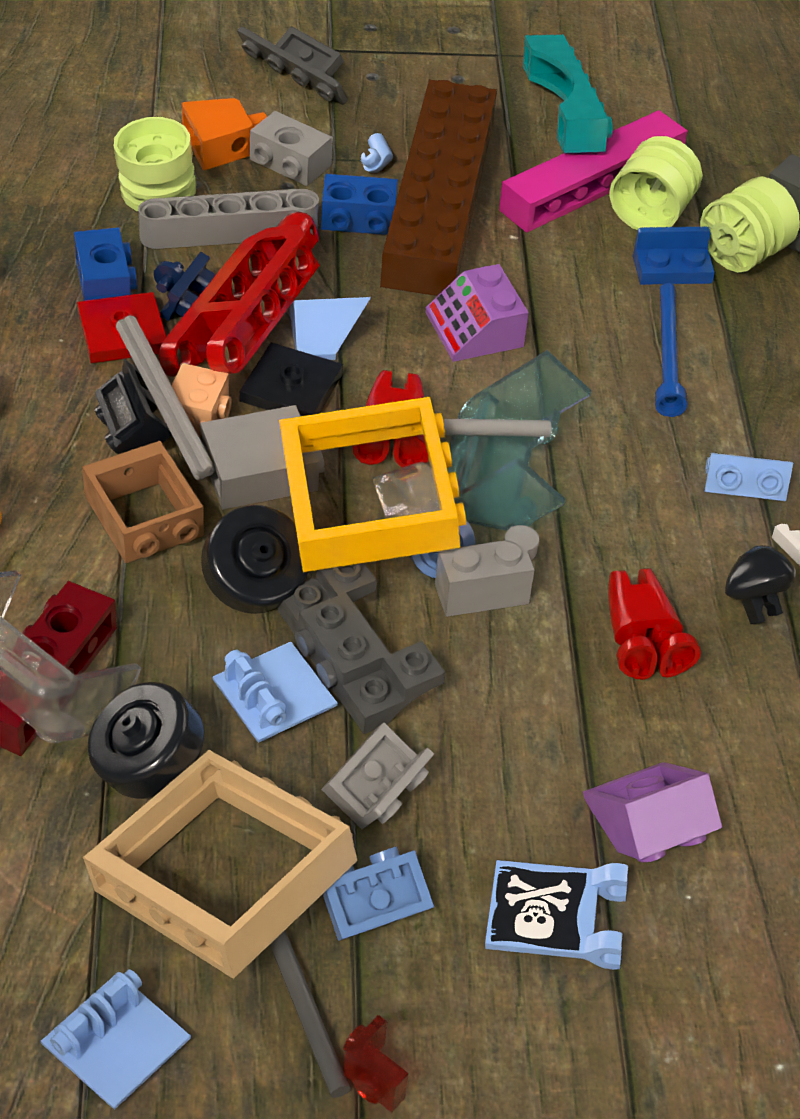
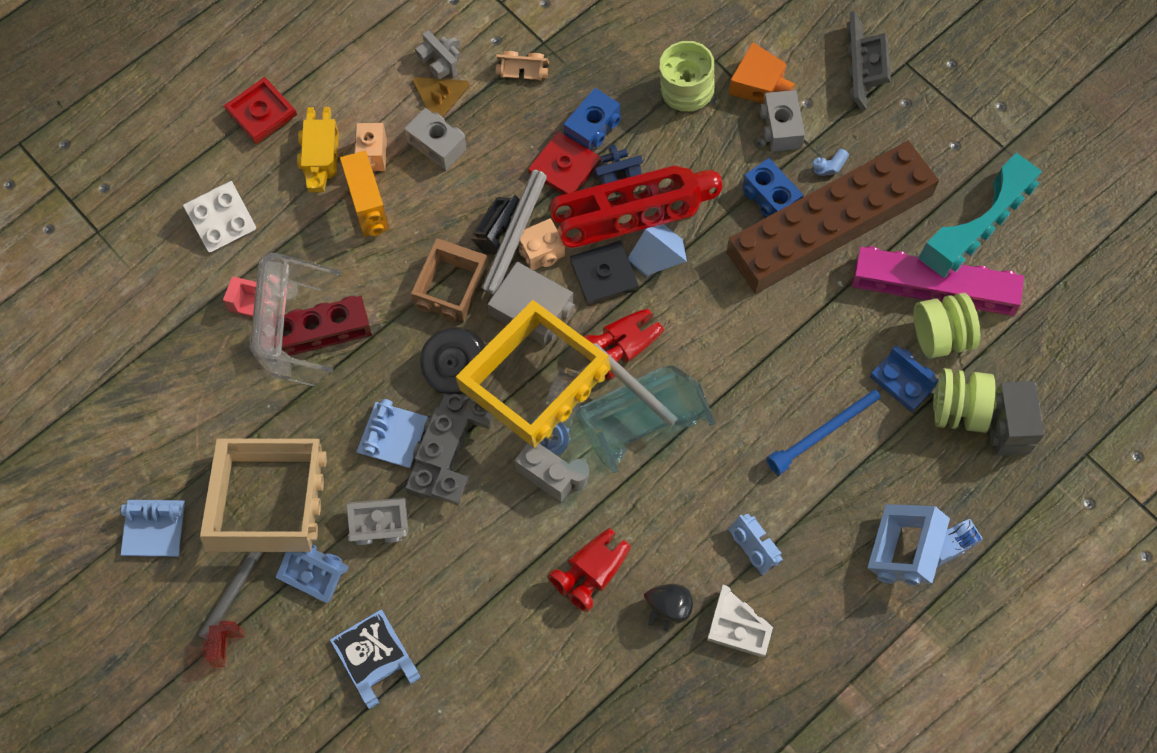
camera: 55 degrees right, 20 degrees up
black wheel [88,682,204,799] -> none
light grey beam [138,189,319,249] -> none
medium lavender slope [425,264,529,362] -> none
slope [583,762,722,862] -> none

